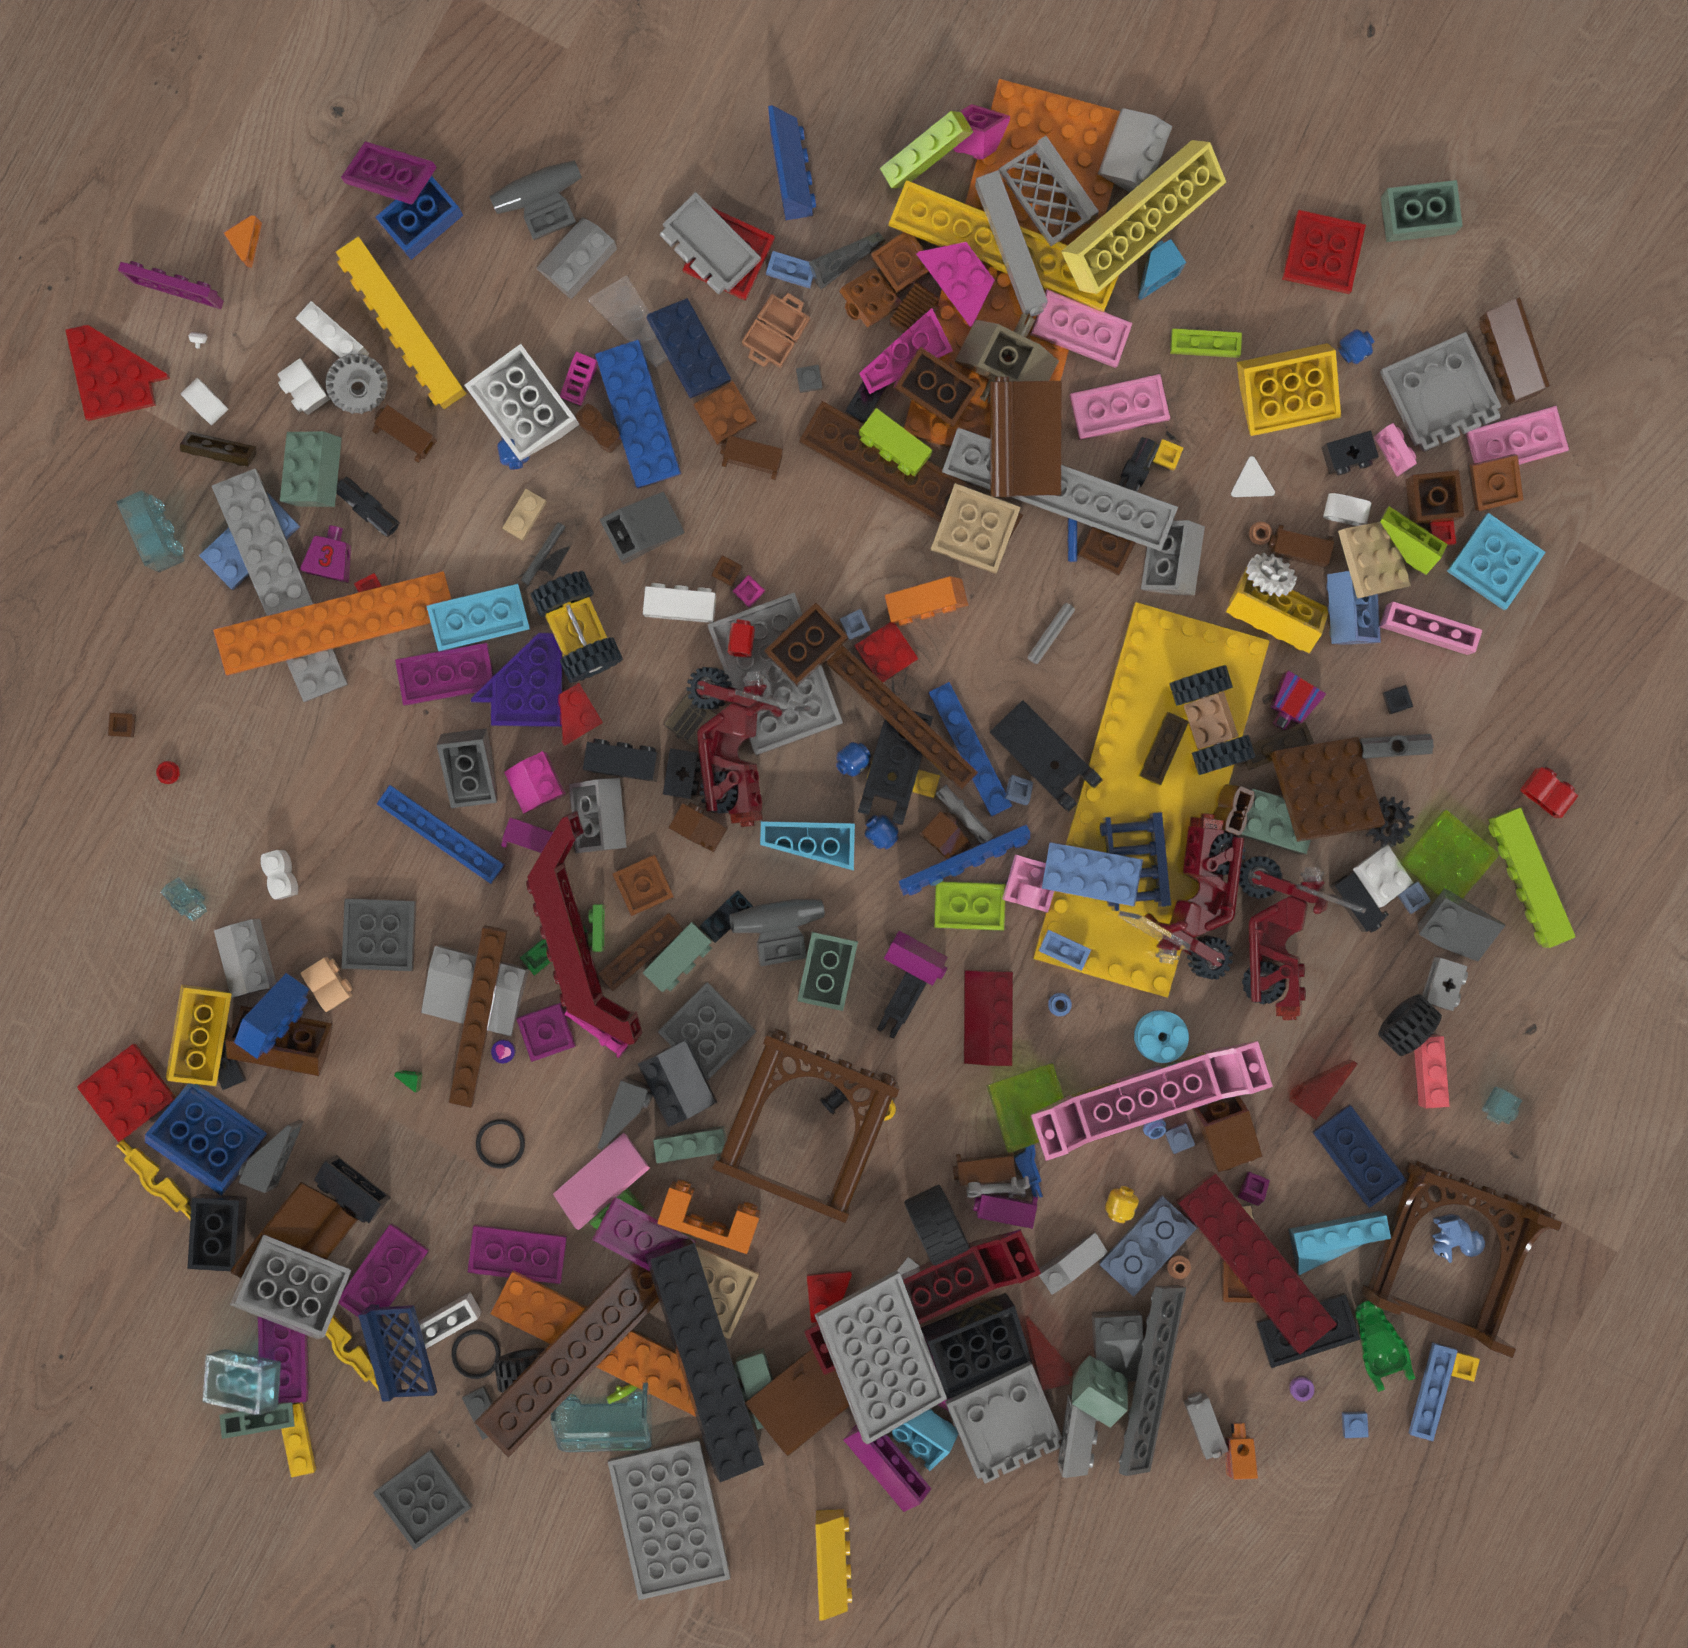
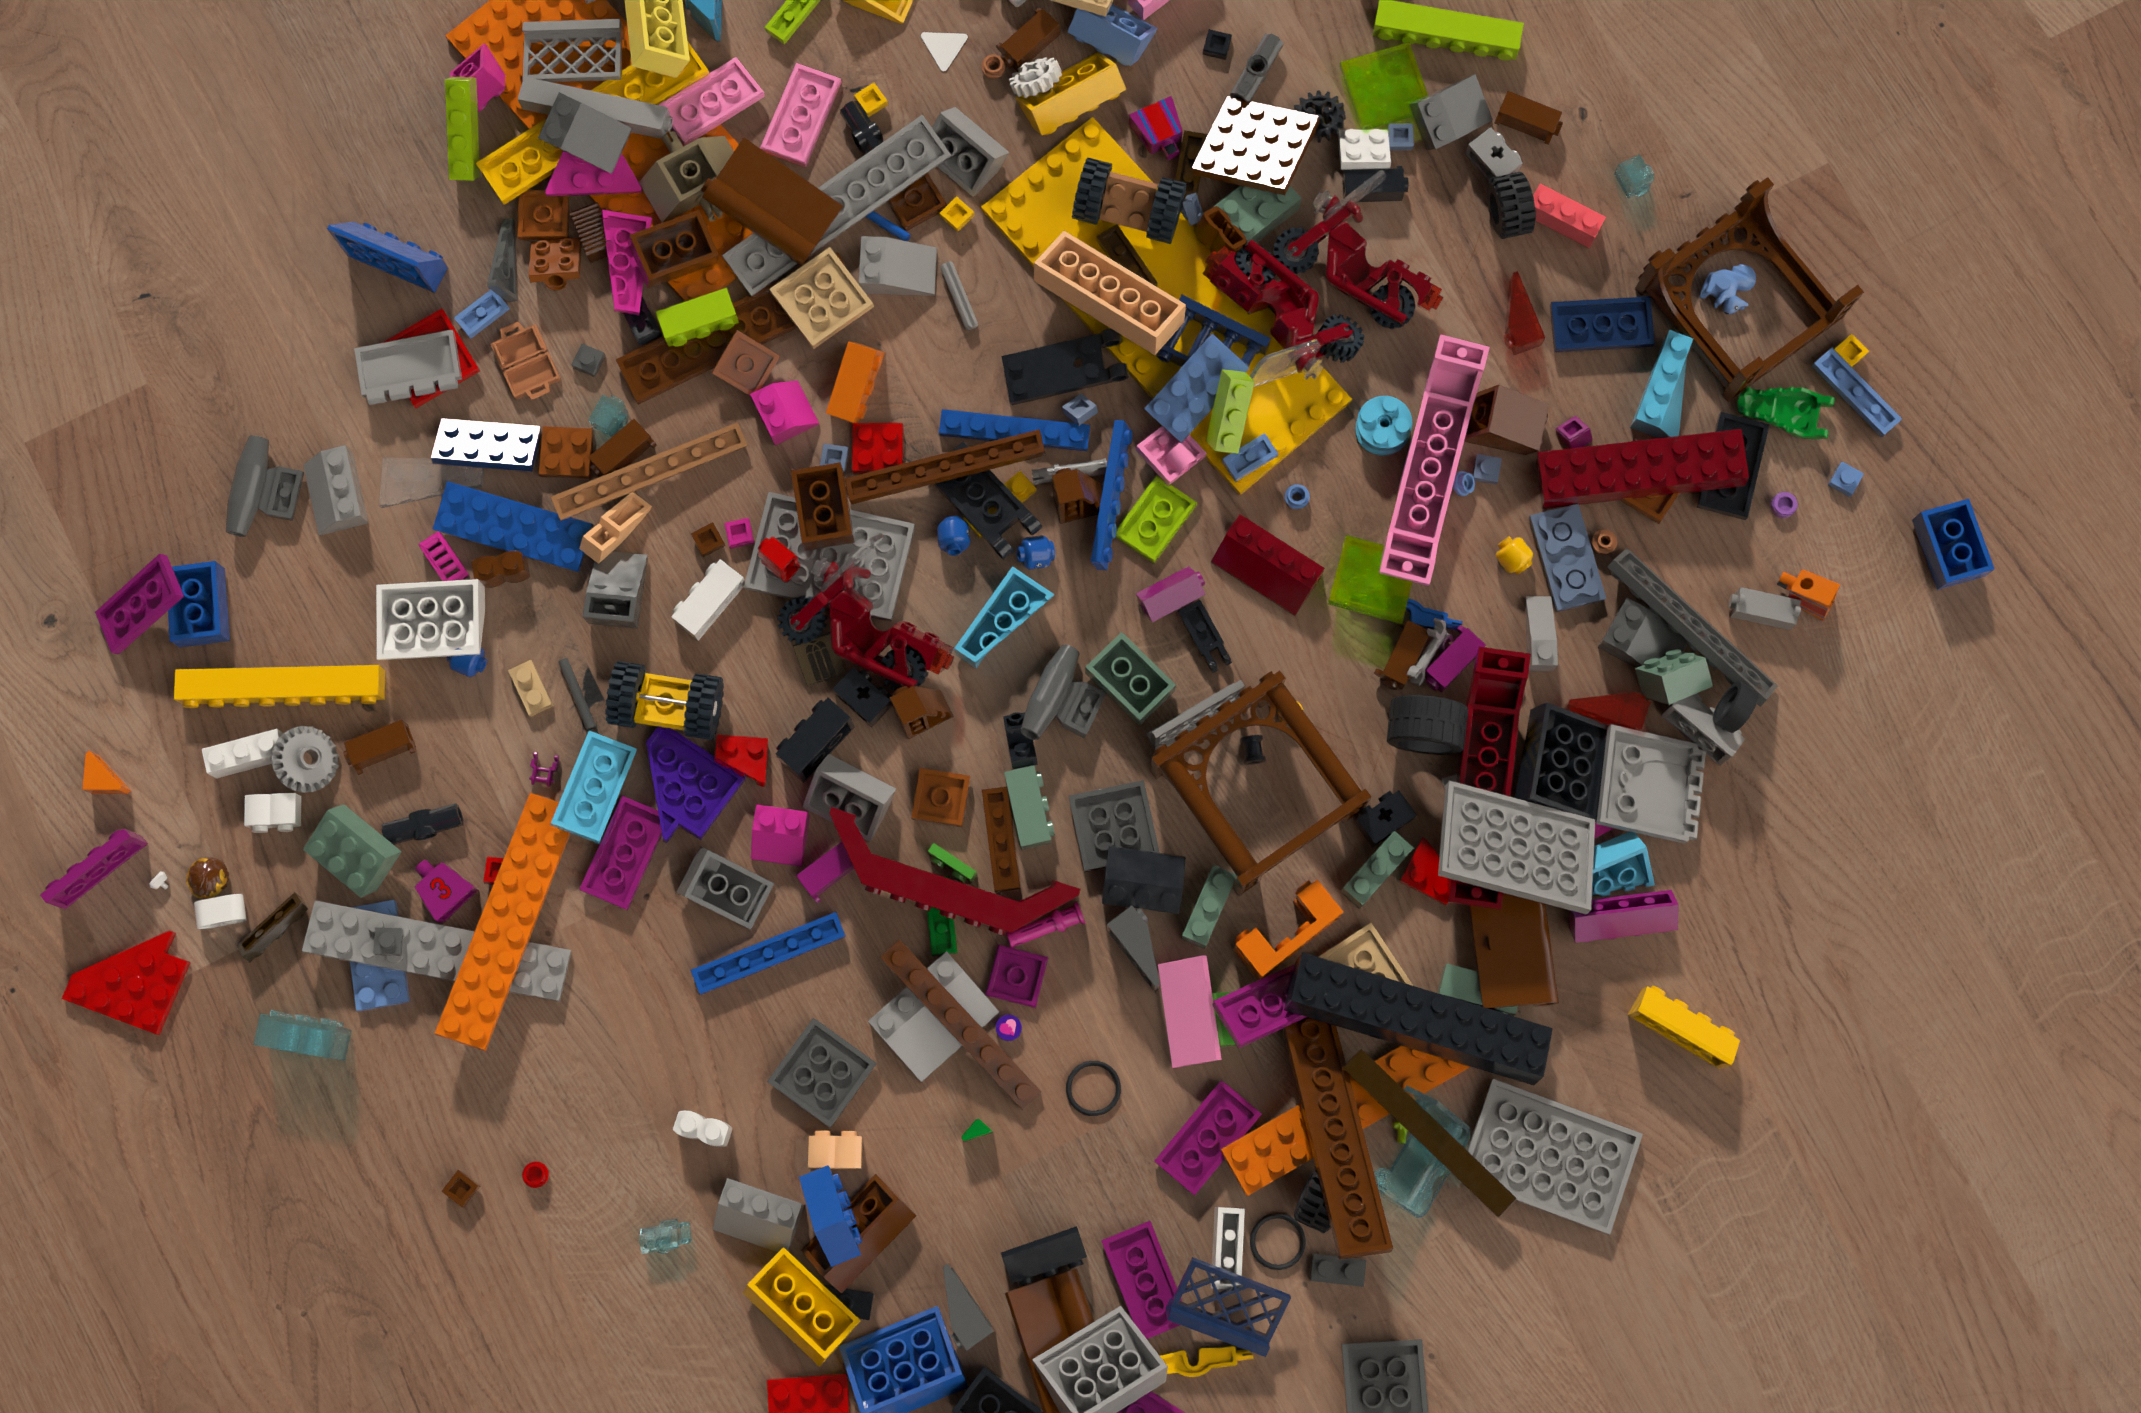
camera: 55 degrees left, 10 degrees down
none -> reddish brown hair [186,857,229,900]
none -> dark grey plate [373,928,403,956]
none -> magenta piece [529,752,559,787]
none -> dark grey slope [538,92,633,174]
none -> medium nougat plate [550,422,748,521]
none -> light nougat slope [579,492,652,564]
none -> clear light blue brick [588,394,629,437]
none -> dark orange plate [712,330,780,396]
none -> dark pink slope [750,380,819,446]
none -> light grey slope [859,236,937,296]
none -> yellow plate [940,196,975,232]
none -> light nougat brick [1034,231,1186,355]
none -> light grey fence [1146,680,1245,750]
none -> sand blue plate [1181,193,1203,225]
none -> lime brick [1206,369,1255,453]
none -> sand green brick [1341,831,1413,909]
none -> dark brown tile [1343,1049,1517,1218]
none -> black brick [1355,790,1417,848]
none -> reddish brown brick [1494,91,1563,145]
none -> black tyre [1713,681,1759,733]
none -> blue brick [1912,498,1995,590]

